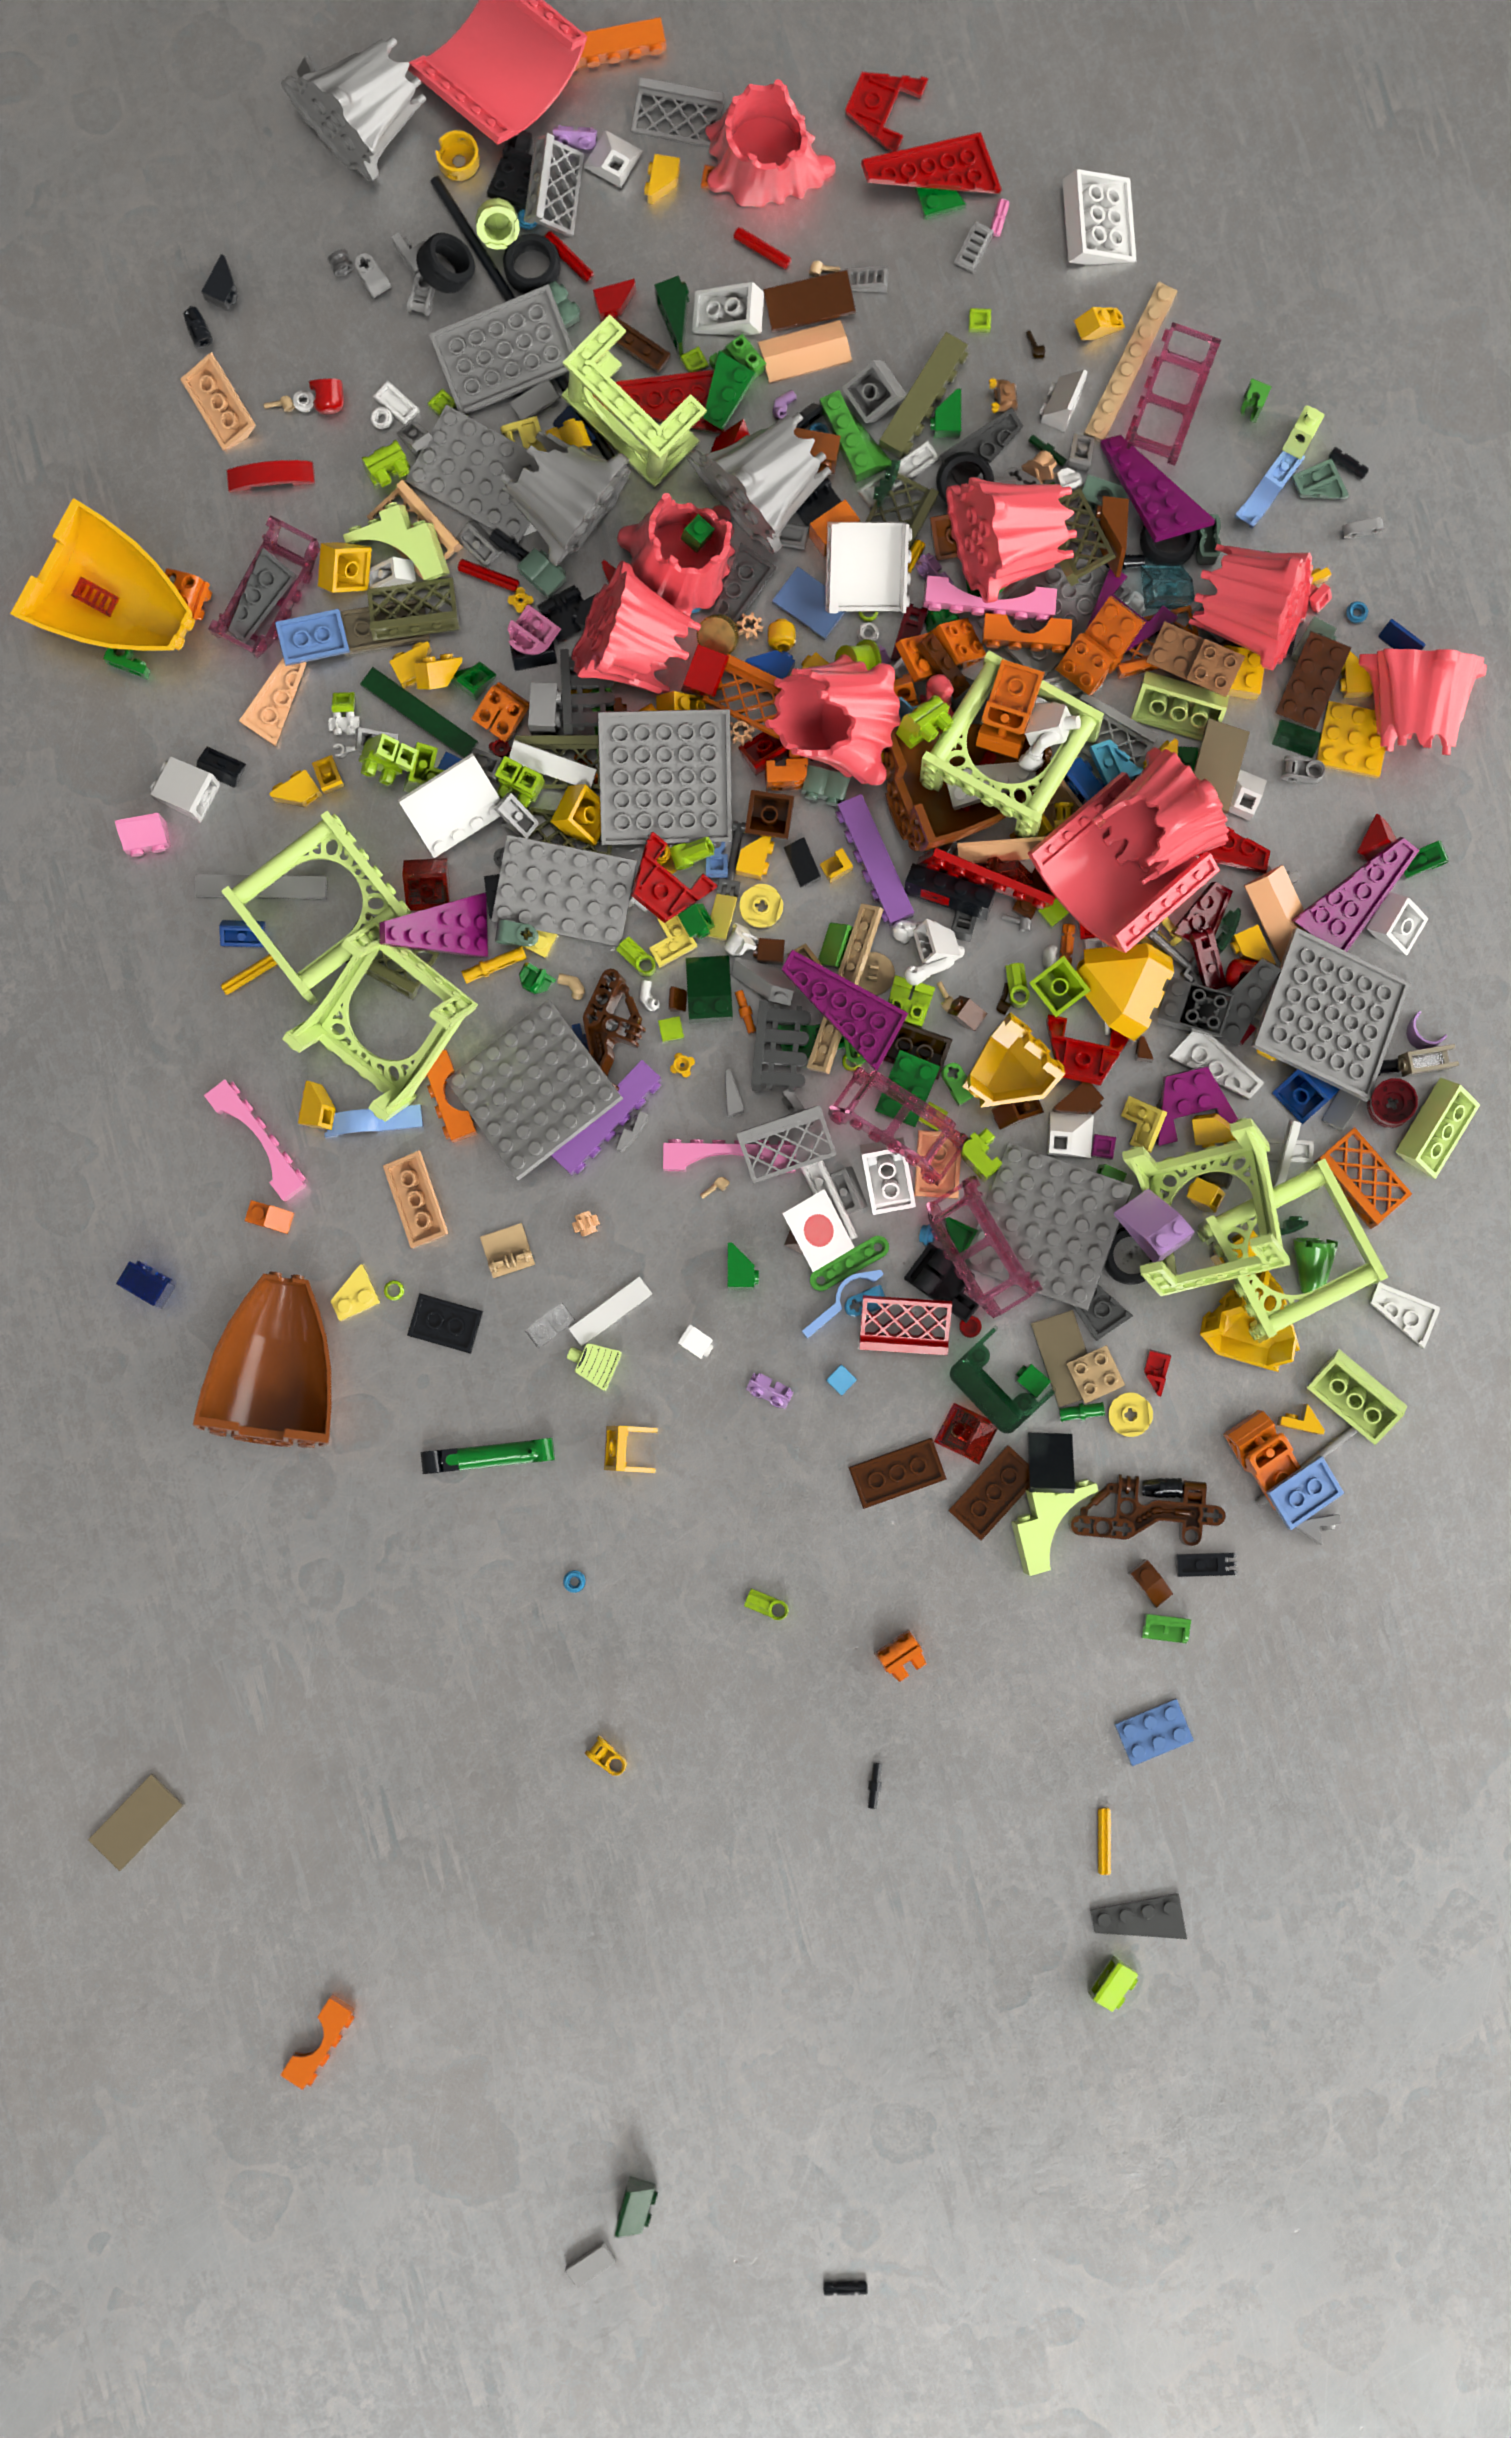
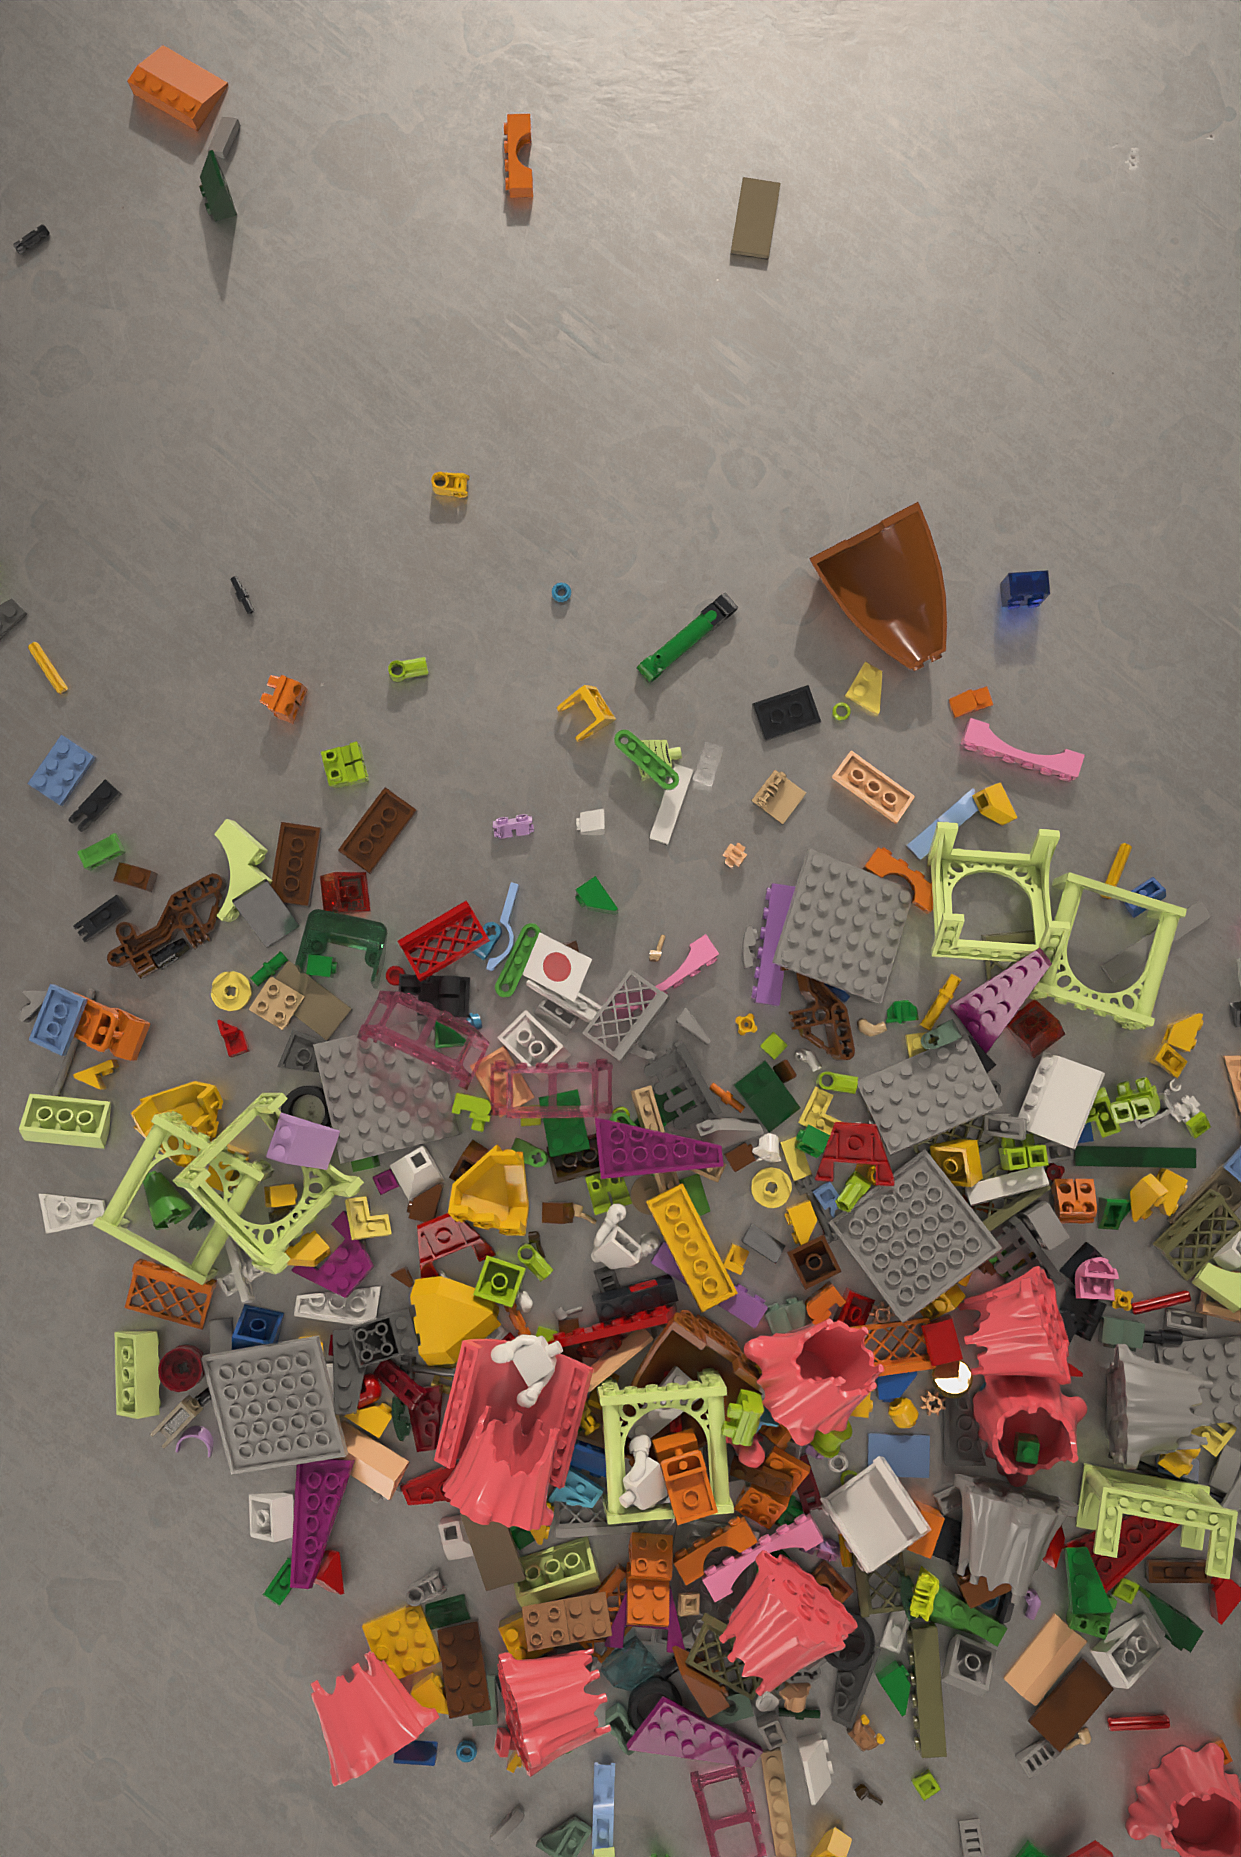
camera: 145 degrees right, 0 degrees up
dark azure slope [826,1364,857,1396] -> none
none -> black hinge [68,779,122,832]
none -> orange slope [127,45,228,131]
none -> lime hips [321,741,369,788]
none -> white torso [491,1334,563,1408]
none -> bright green plate [614,730,679,790]
none -> yellow tile [646,1183,738,1313]
none -> tan tile [677,1591,700,1617]
none -> neon yellow hinge [909,1566,939,1622]

